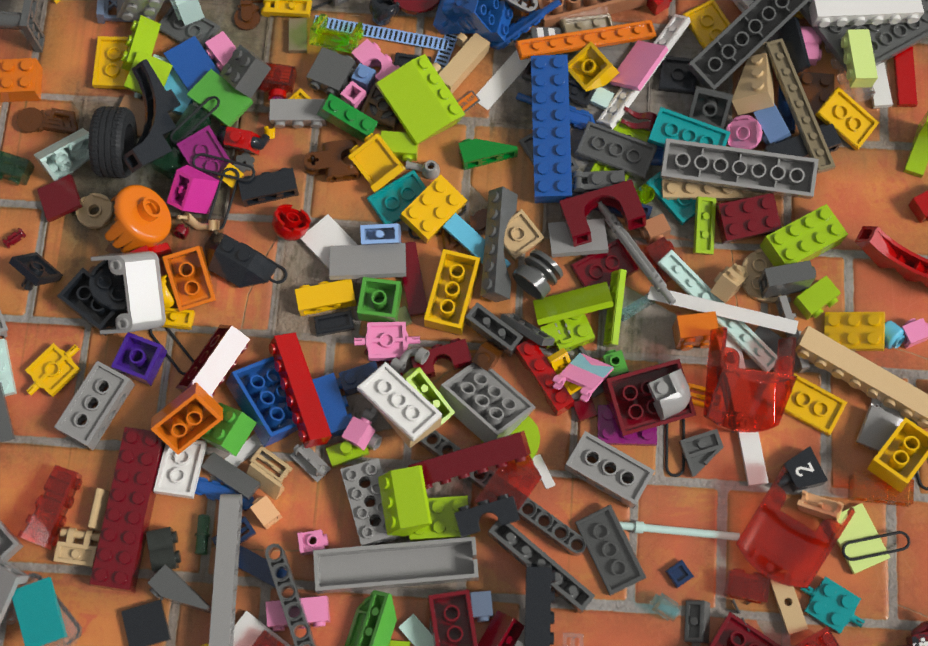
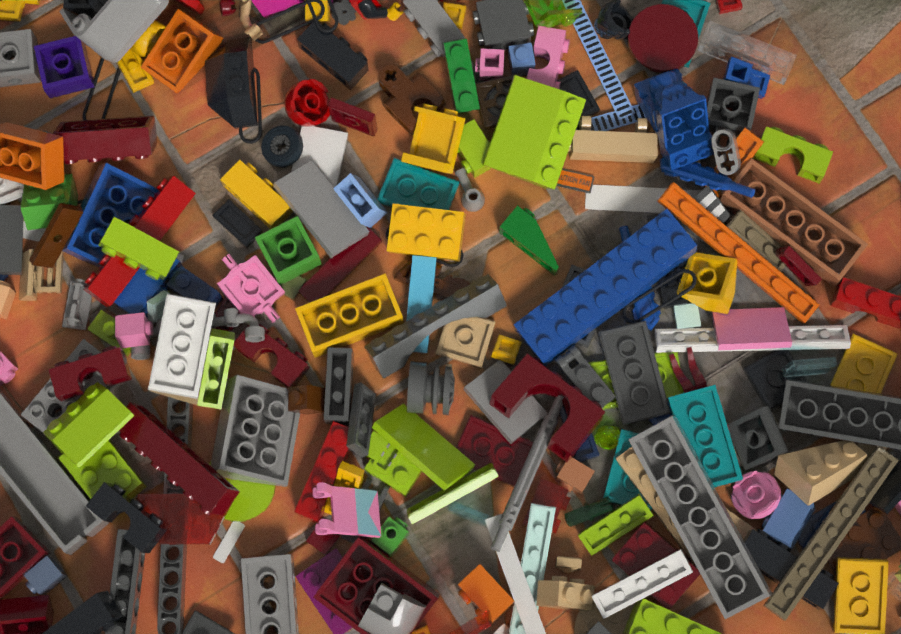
camera: 55 degrees right, 5 degrees up
none -> reddish brown tile [29,203,84,268]
none -> dark red arch [48,346,132,401]
none -> lime brick [98,217,179,281]
none -> light aqua tile [147,290,170,323]
none -> black bush [261,125,303,168]
none -> dark red tile [328,97,378,137]
none -> yellow tile [491,334,522,365]
none -> tan tile [555,556,582,573]
none -> clear green axle [564,496,614,527]
none -> white plate [591,549,693,619]
none -> black piece [622,269,697,324]
none -> dark red tile [775,246,822,286]
none -> clear light blue tile [782,357,837,377]

